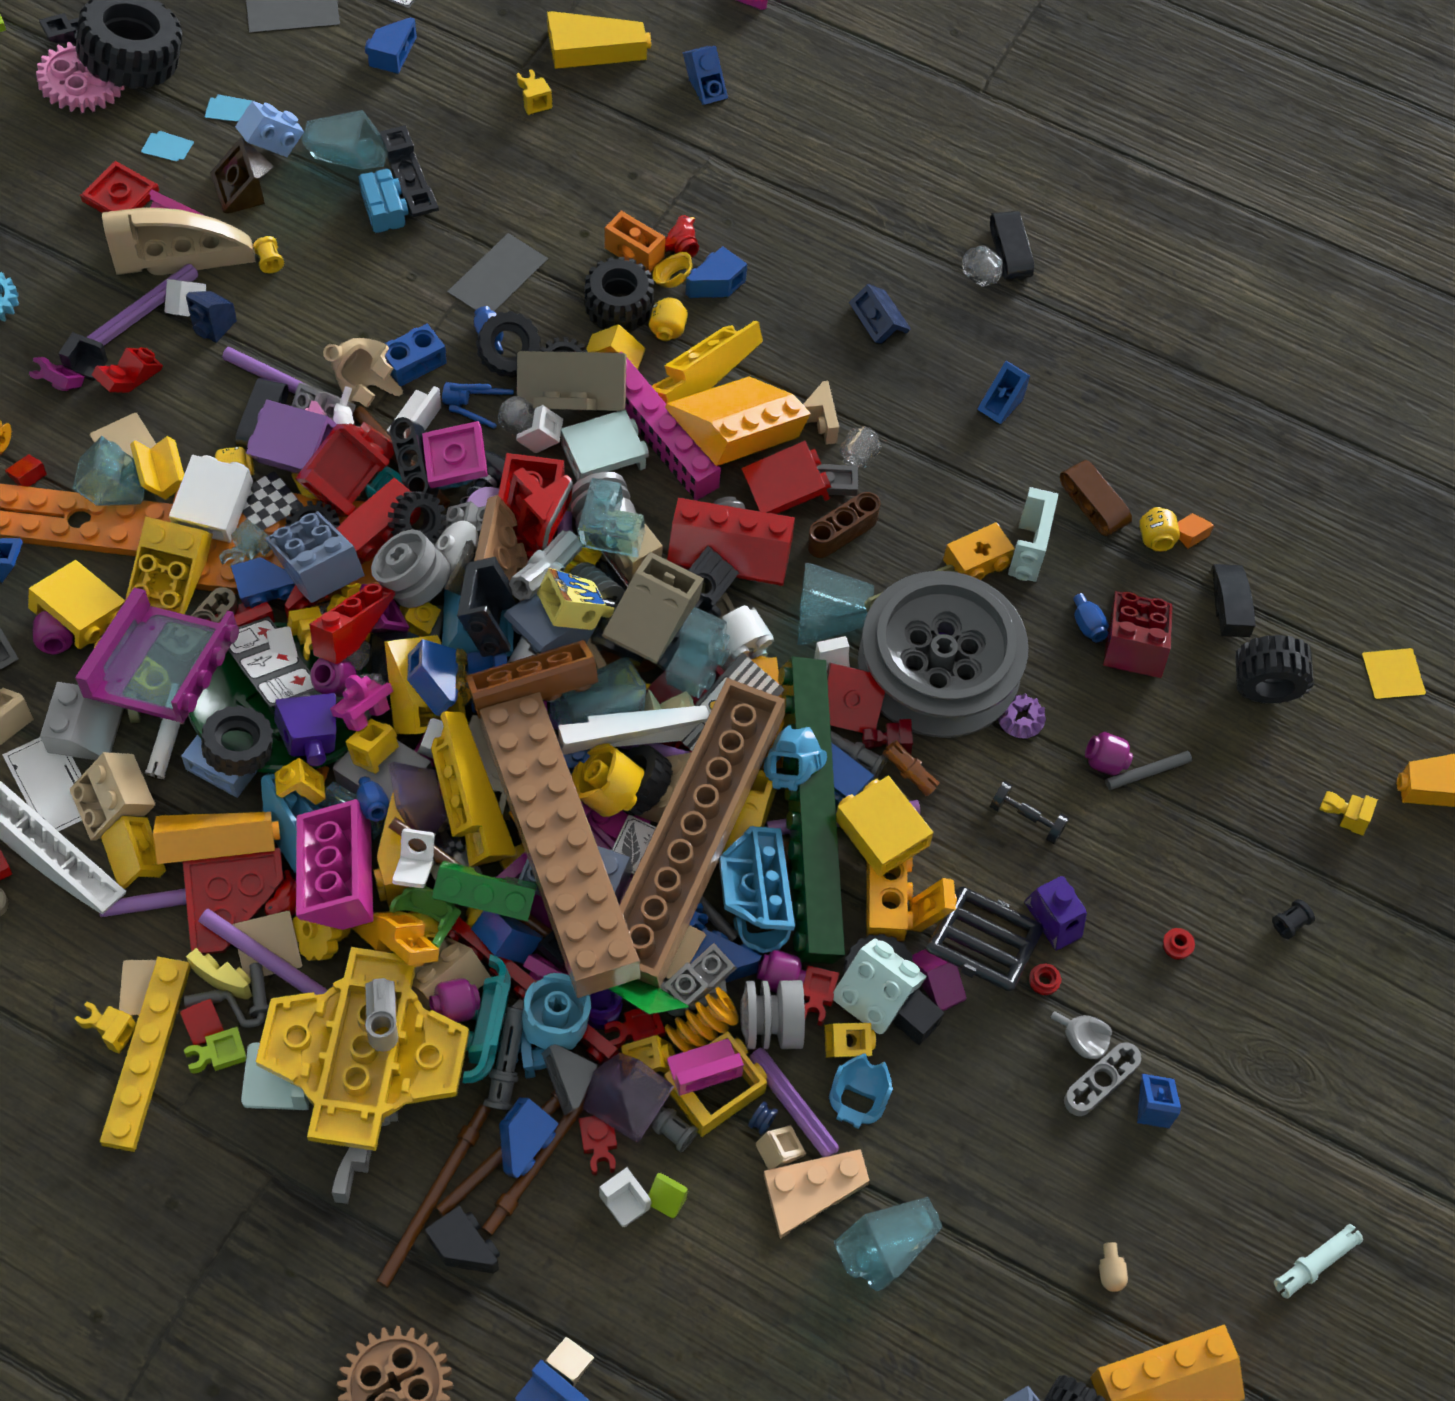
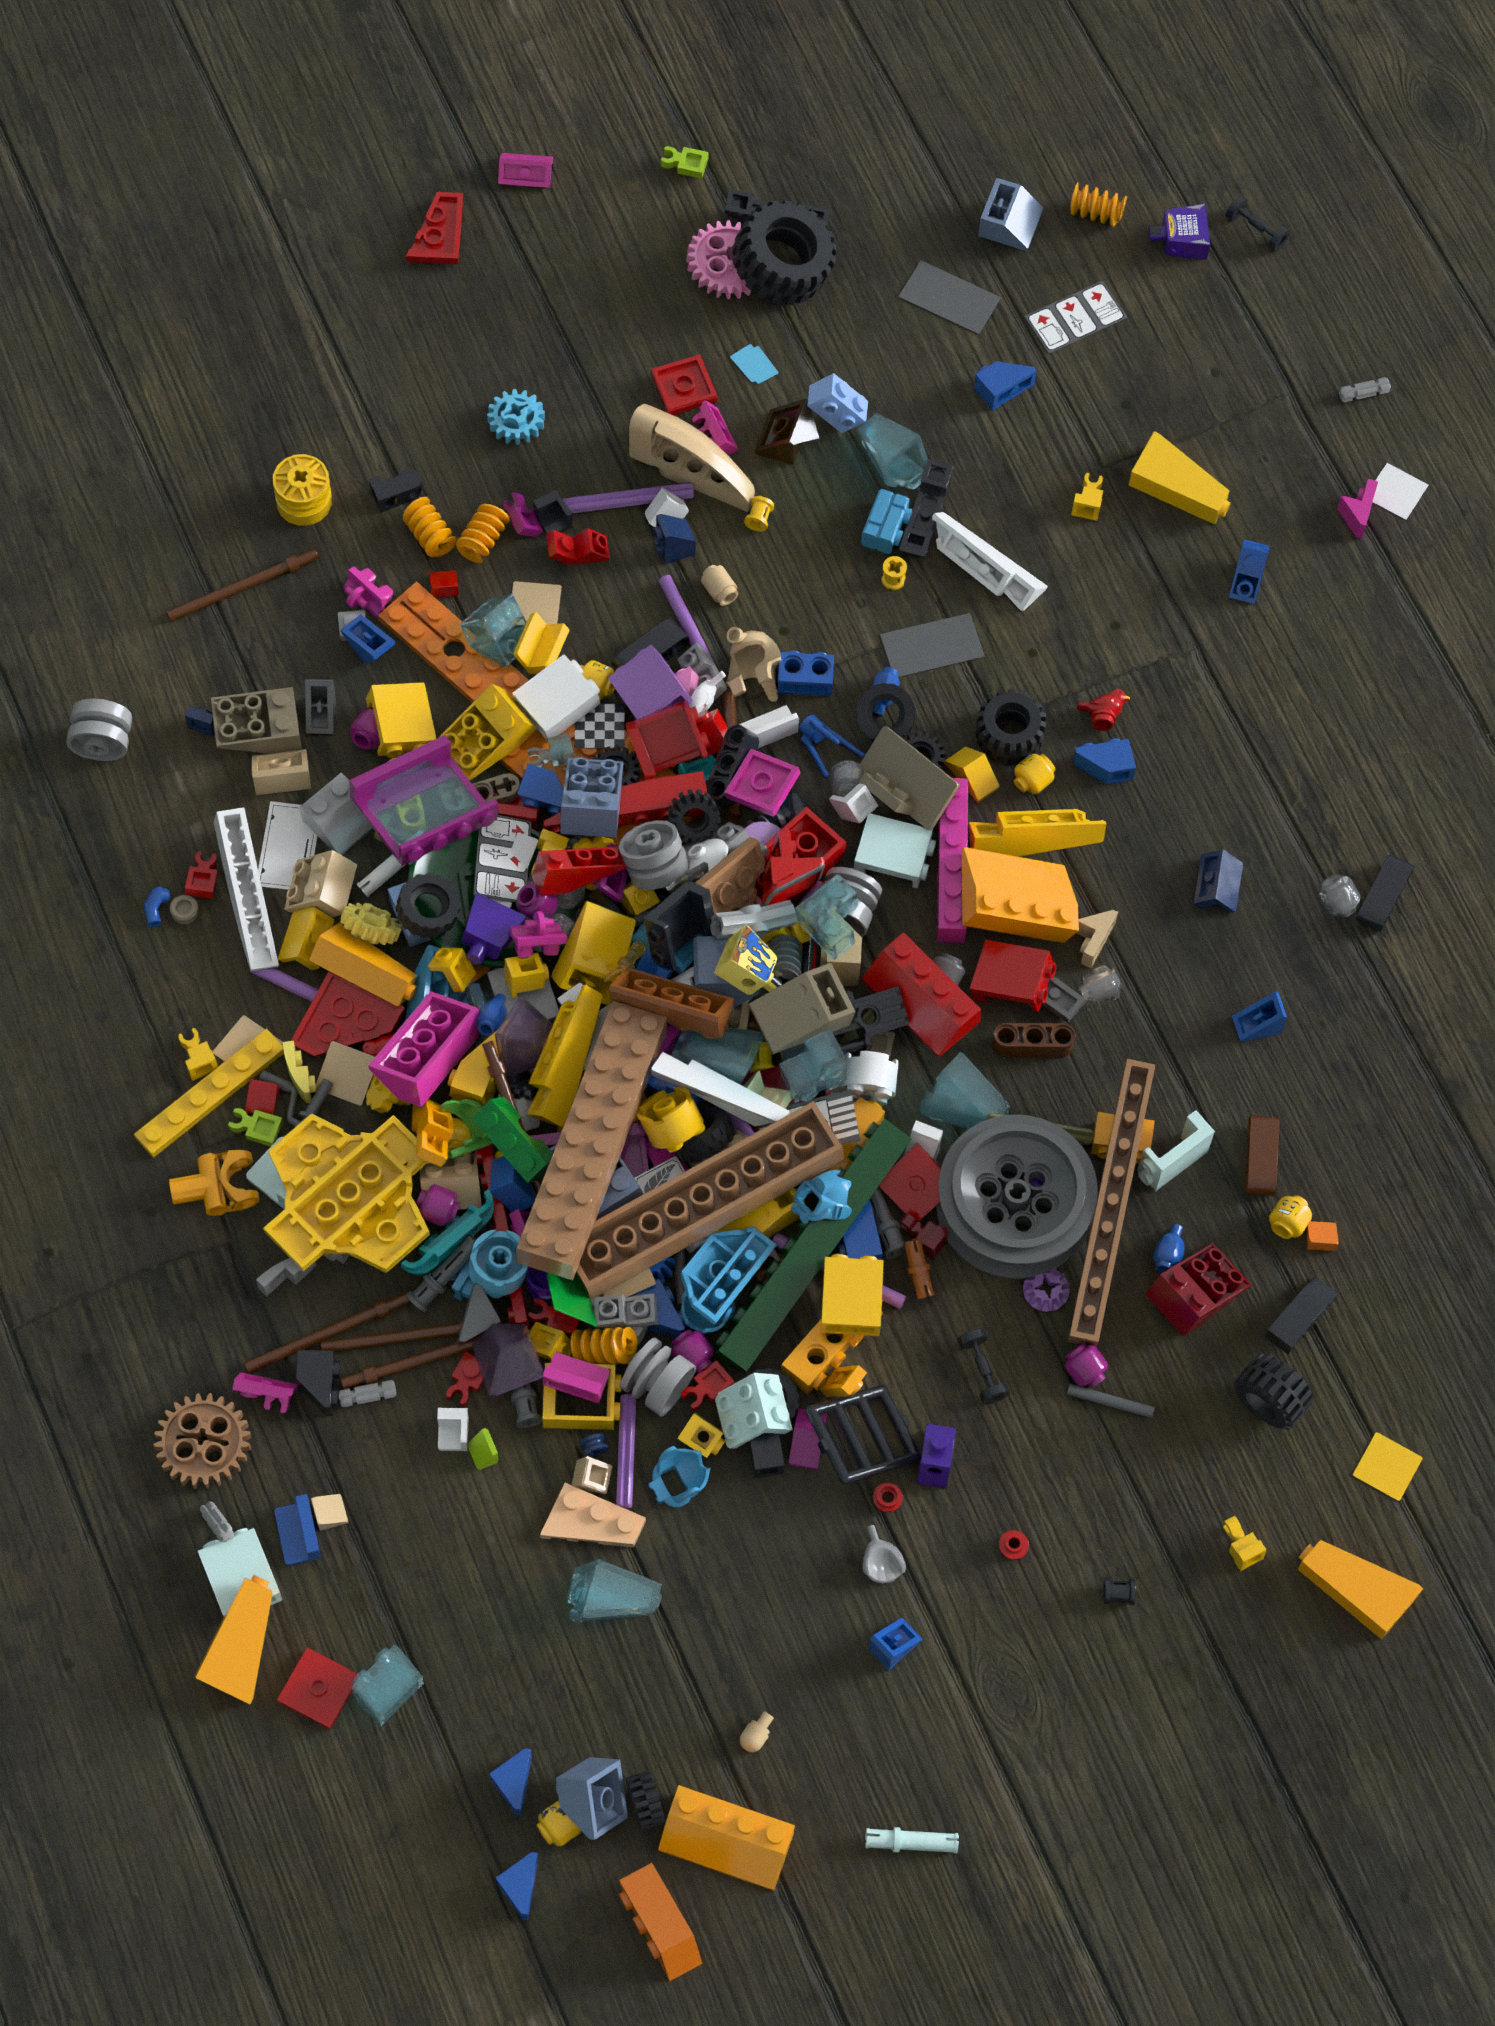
camera: 40 degrees right, 5 degrees up
medium lavender piece [198,909,328,995] -> none
medium azure sticker [205,95,252,122] -> none
light grey piece [365,978,399,1052] -> none
white bracket [392,829,435,888] -> none
blue slope [407,639,458,716] -> none
blue slope [499,1097,559,1178] -> none
orange brick [605,211,665,273] -> none
yellow piece [652,252,692,288] -> none
light grey beam [1064,1042,1141,1116] -> none
none -> light orange connector [169,1150,260,1216]
none -> dark pink plate [233,1372,298,1413]
none -> light grey axle [338,1380,396,1407]
none -> light yellow gear [340,903,402,945]
none -> light orange piece [456,504,510,563]
none -> tan brick [701,565,738,606]
none -> yellow bush [881,556,907,590]
none -> white wedge [932,512,1048,611]
none -> medium nougat brick [1067,1059,1155,1347]

